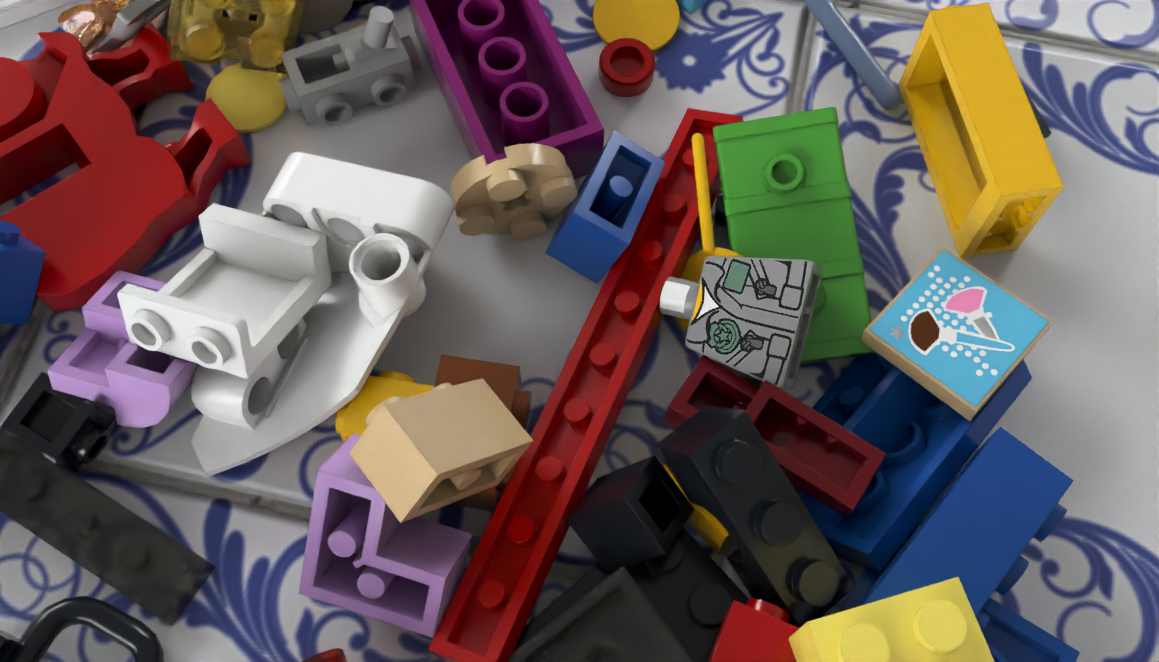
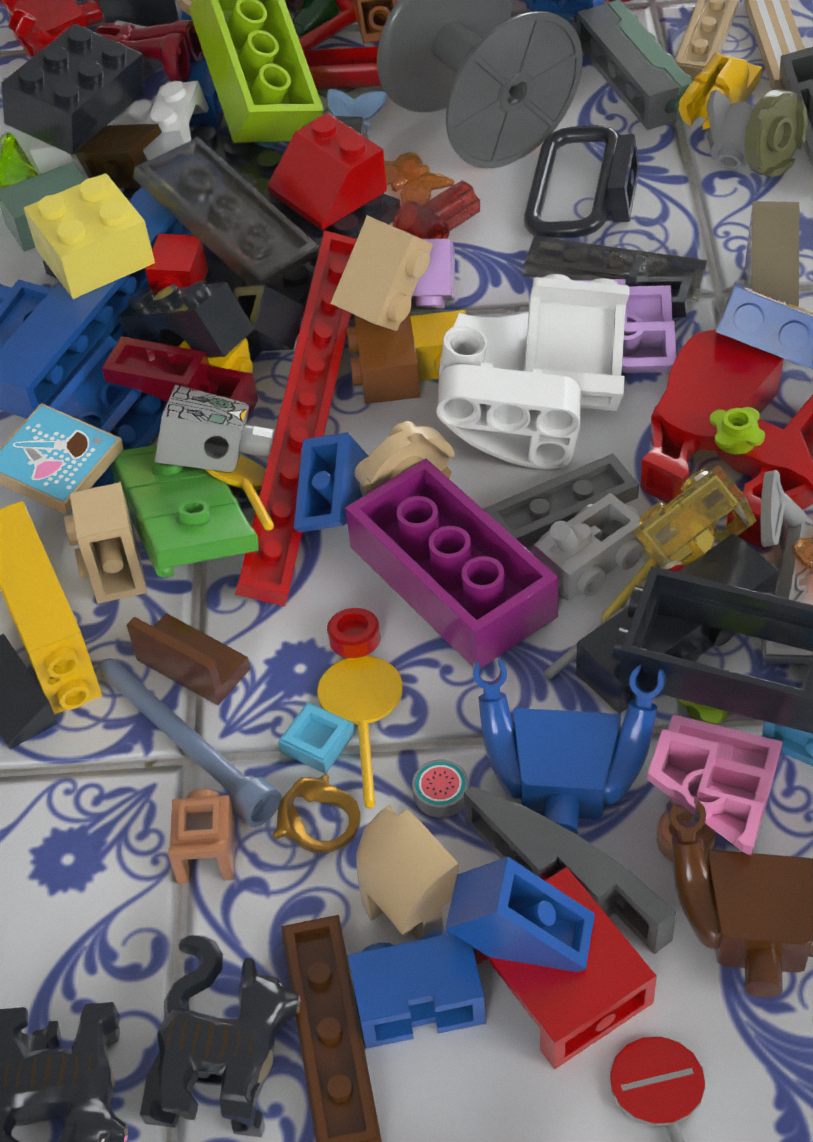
camera: 170 degrees right, 15 degrees down
none -> tan brick [64,482,147,604]
none -> reddish brown panel [126,613,250,705]
none -> dark grey plate [483,453,639,547]
none -> lime plate [710,407,765,455]

